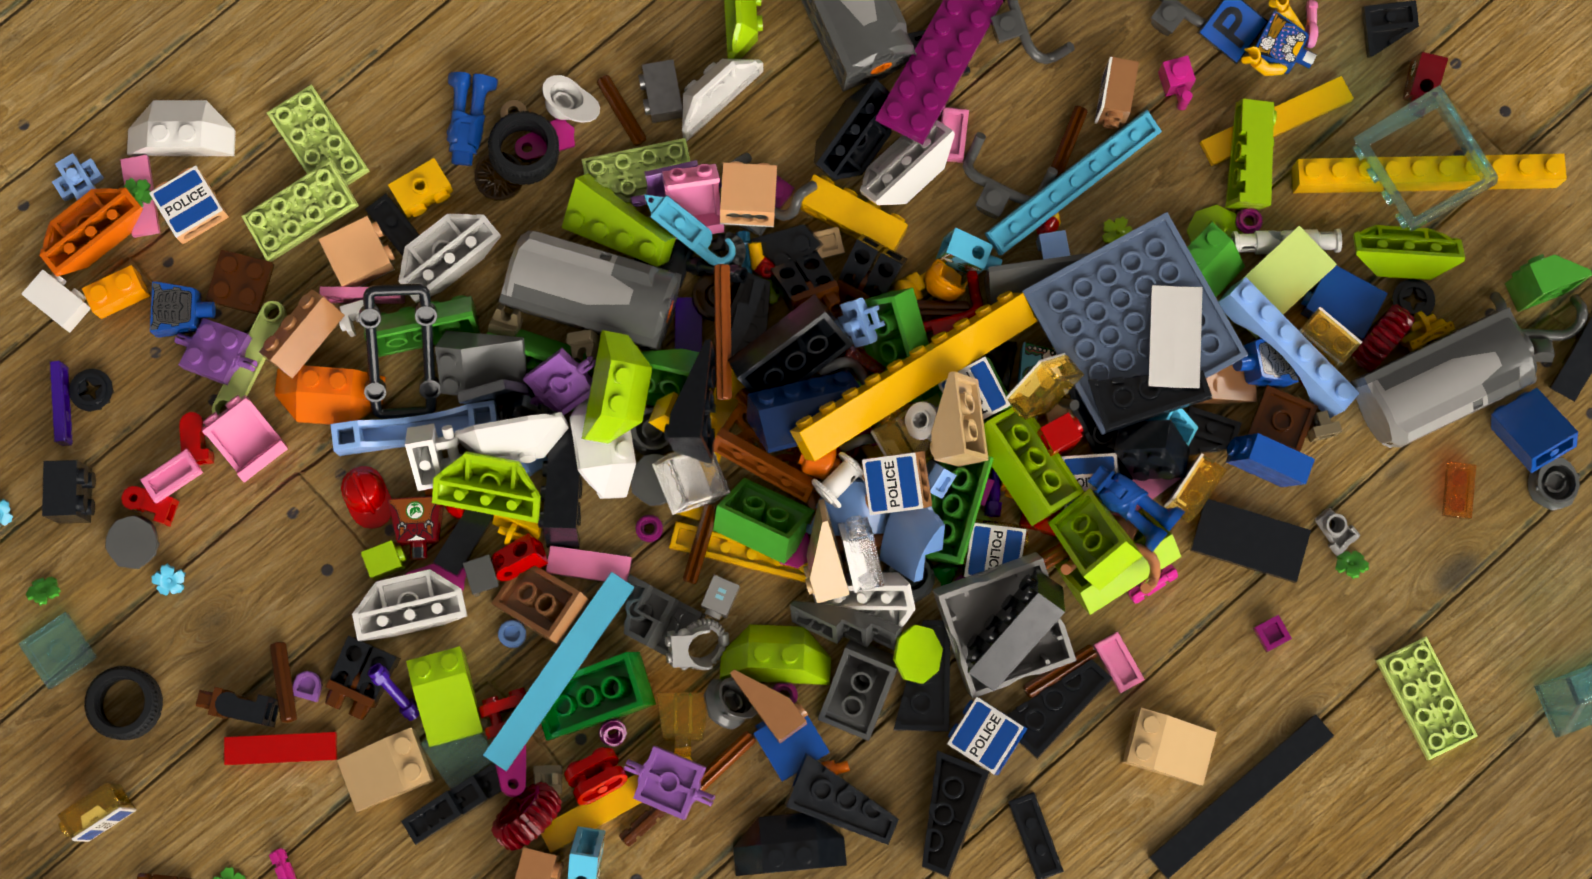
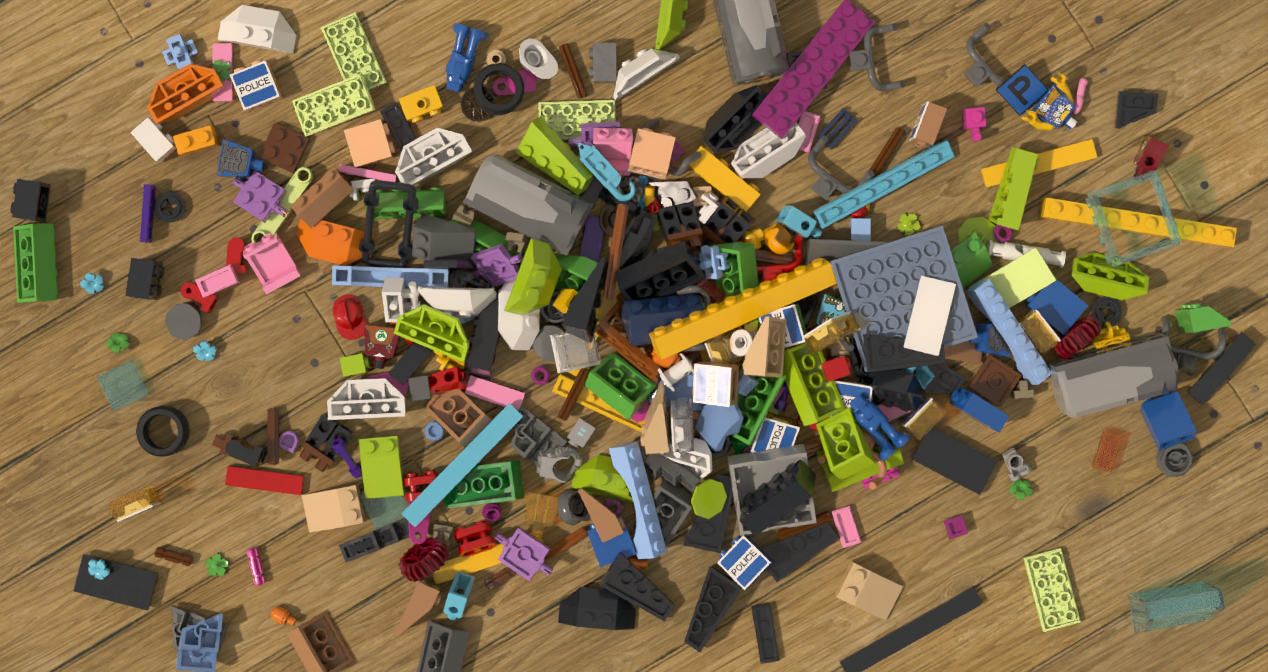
camera: 15 degrees right, 10 degrees up
none -> light blue arch [609,441,667,559]
none -> white bracket [698,192,720,224]
none -> dark blue tile [817,108,857,149]

